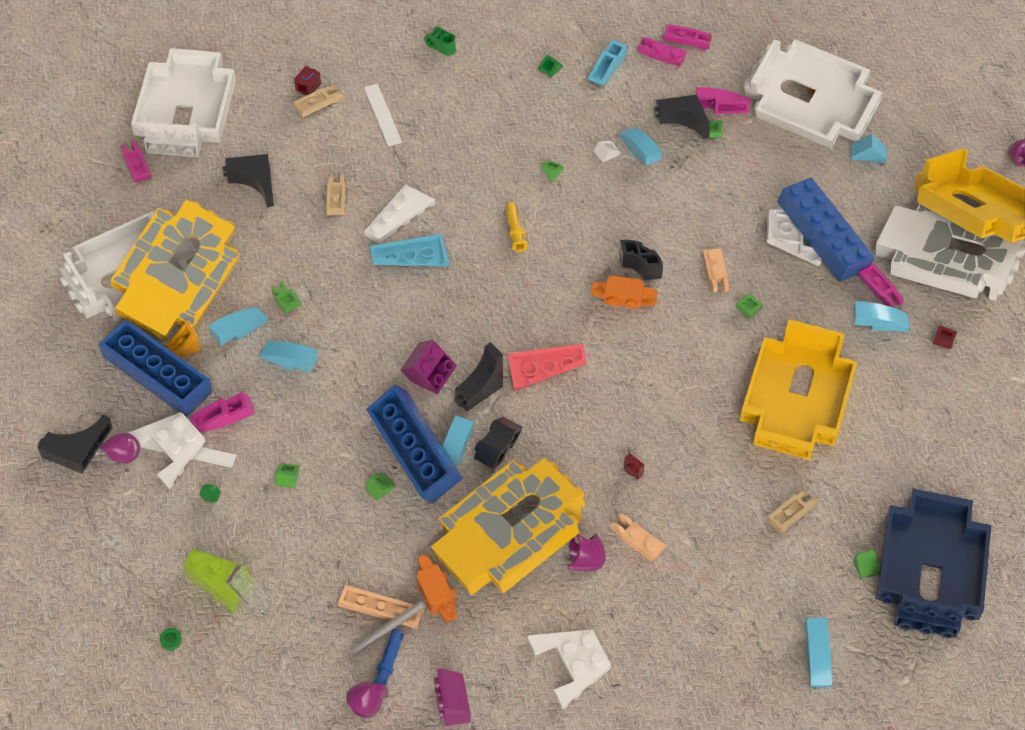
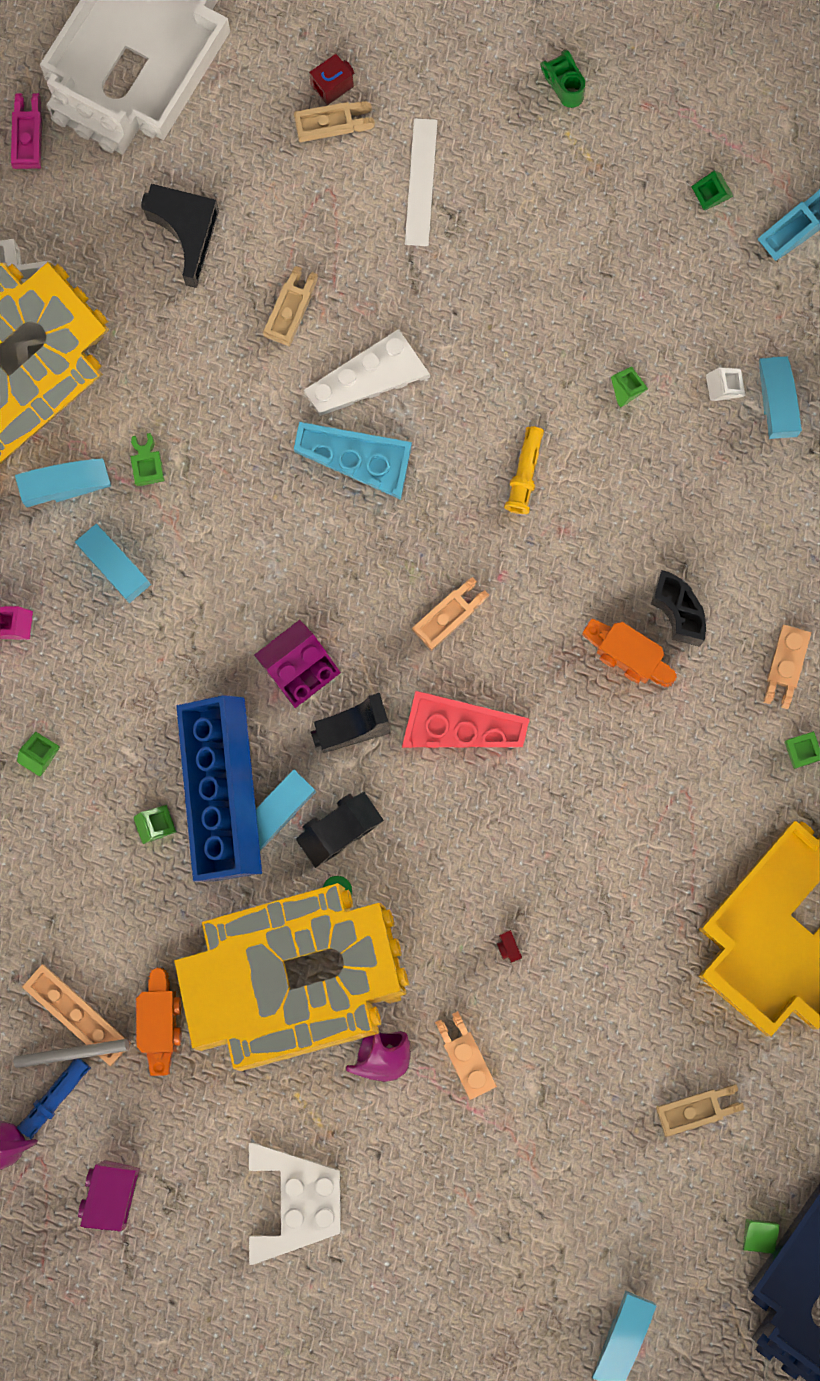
camera: 30 degrees right, 25 degrees up
none -> light nougat hinge [412,577,489,651]

